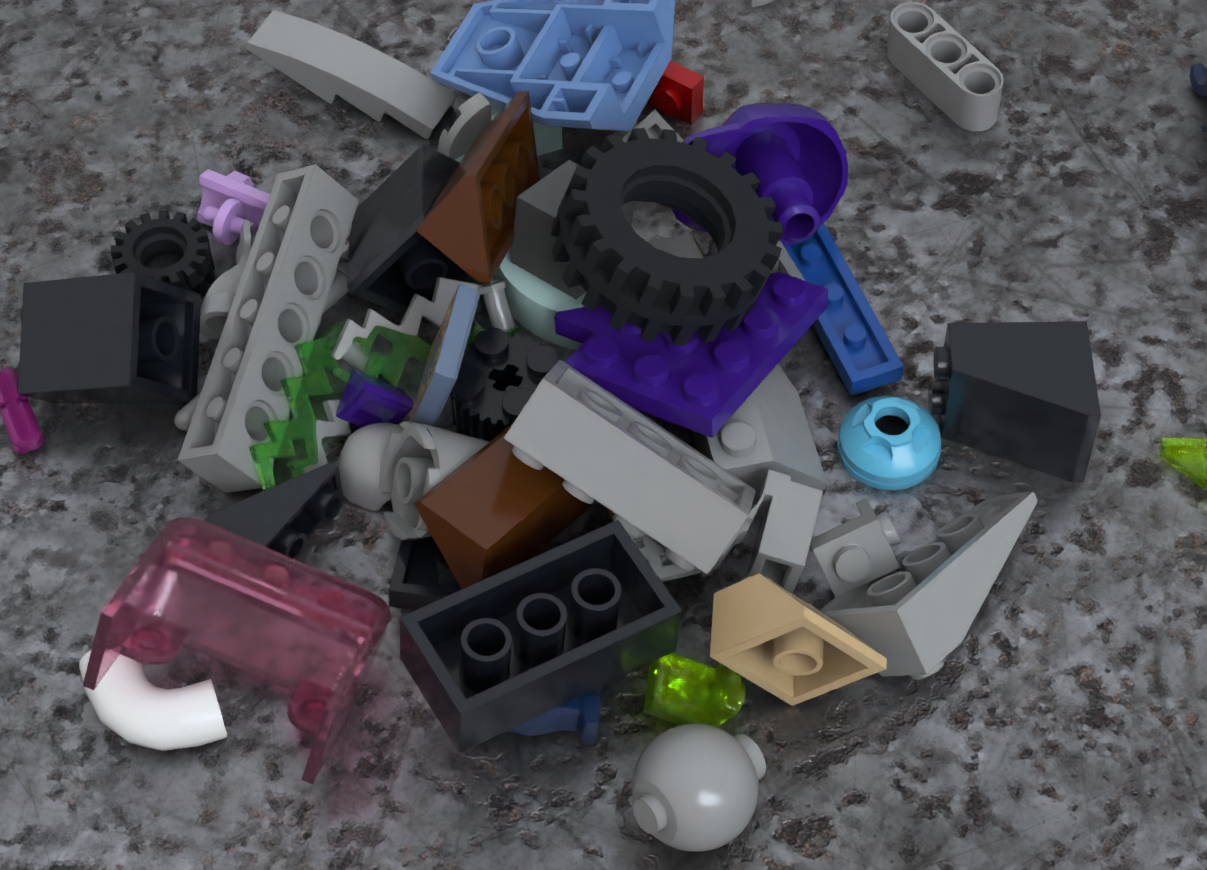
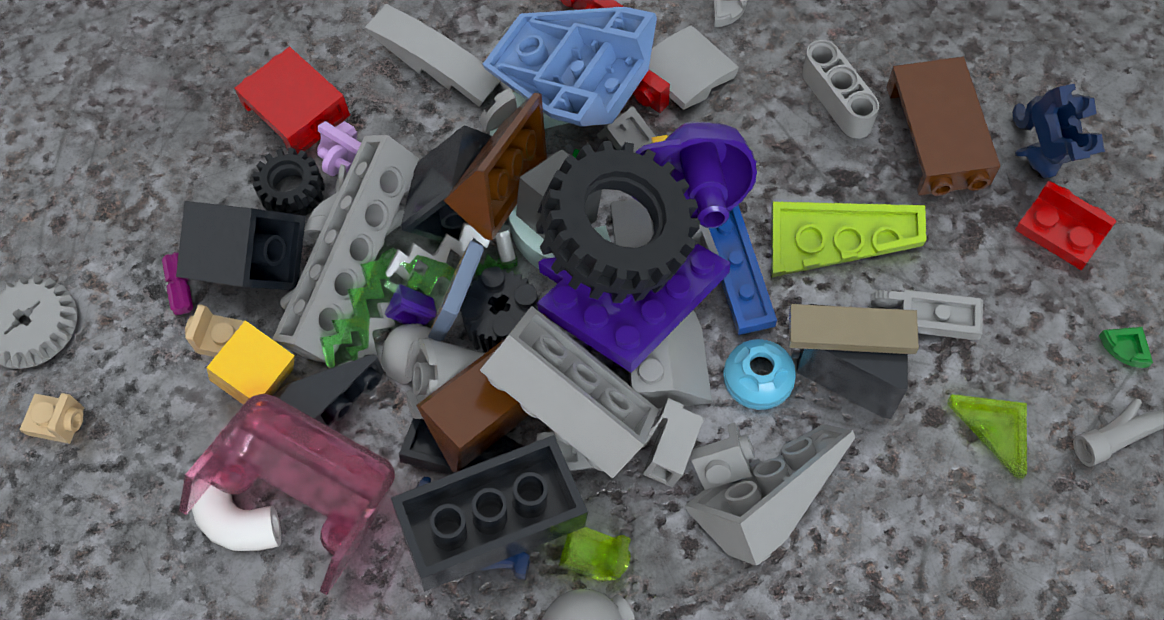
camera: 10 degrees right, 10 degrees up
tan slope [710,573,887,706] -> none
none -> tan bracket [185,304,244,357]
none -> yellow head [206,320,295,415]
none -> red panel [234,46,351,155]
none -> light grey slope [649,25,739,110]
none -> lime wing [771,201,926,278]
none -> dark tan tile [789,304,919,354]
none -> light grey hinge [870,290,983,341]
none -> reddish brown panel [886,56,1000,196]

